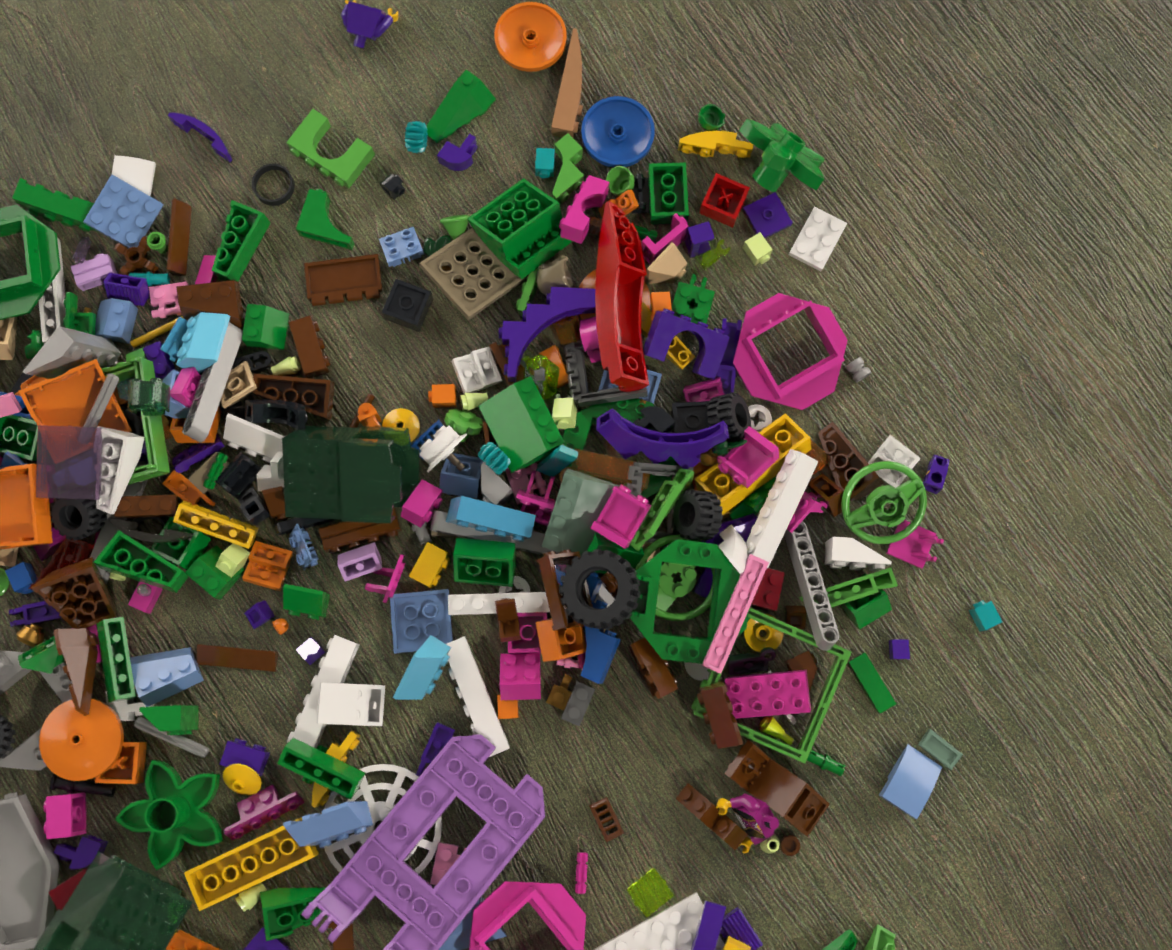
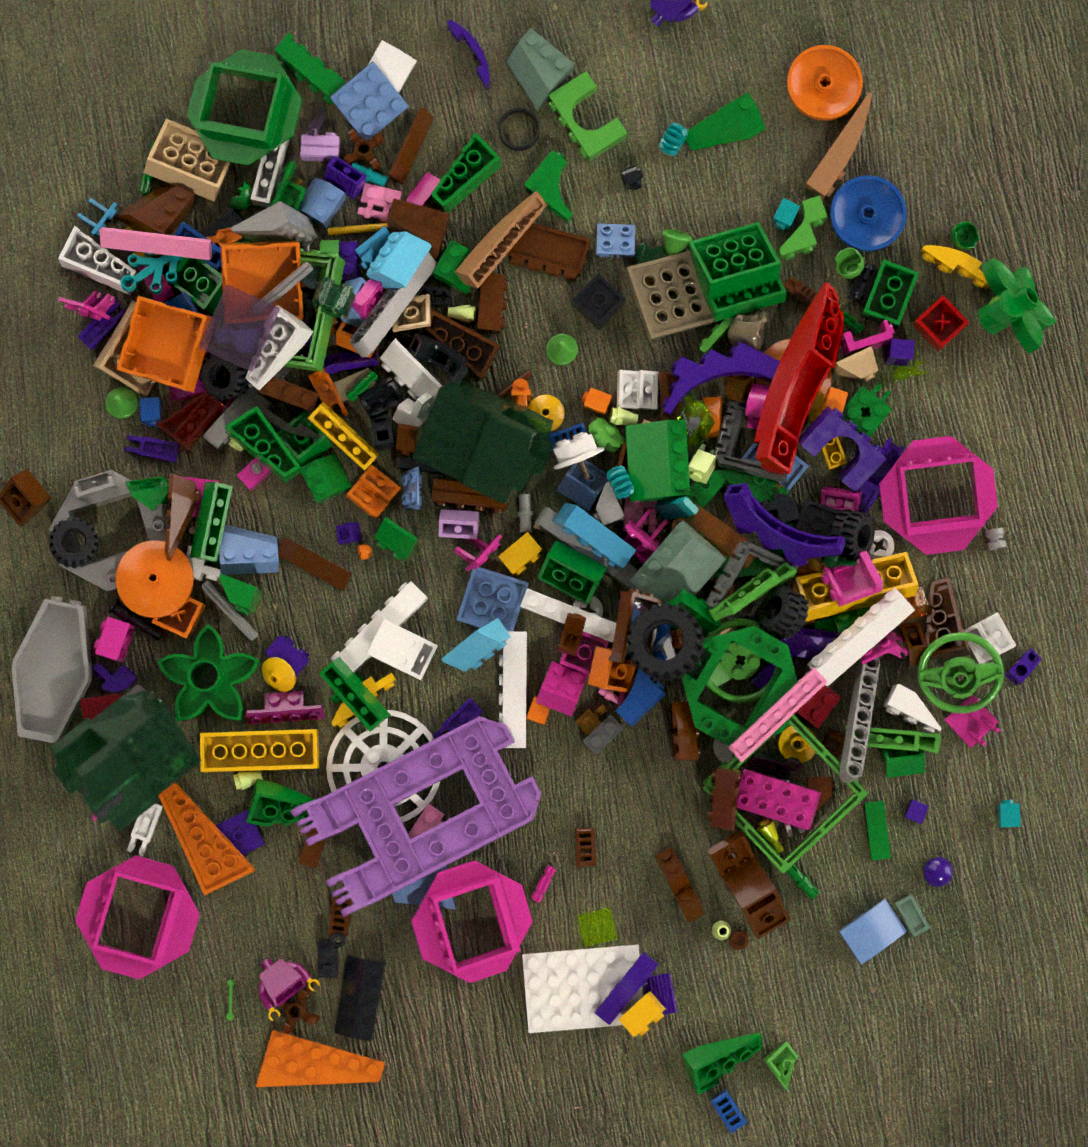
camera: 25 degrees right, 5 degrees up
pearl gold cone [16,623,44,647] -> none
reddish brown wedge [31,557,116,629] -> none
bright green cone [147,232,168,254] -> none
yellowish green brick [215,543,250,577] -> none
medium blue wedge [283,801,373,848] -> none
slope [296,637,326,665] -> none
dark pink brick [401,479,443,528] -> none
dark purple brick [437,134,477,171] -> none
dark pink arch [559,175,610,244] -> none
dark pink panel [591,485,651,549] -> none
orange slope [598,190,639,219] -> none
magenta torso [716,793,779,853] -> none
white slope [719,525,747,574] -> none
dark purple plate [743,192,793,238] -> none
yellowish green brick [743,232,772,266] -> none
white plate [789,206,847,271] -> none
none -> medium nougat slope [455,191,547,288]
none -> sand green wedge [507,28,574,112]
none -> bright green hat [546,334,578,365]
none -> dark purple hair [923,856,953,887]

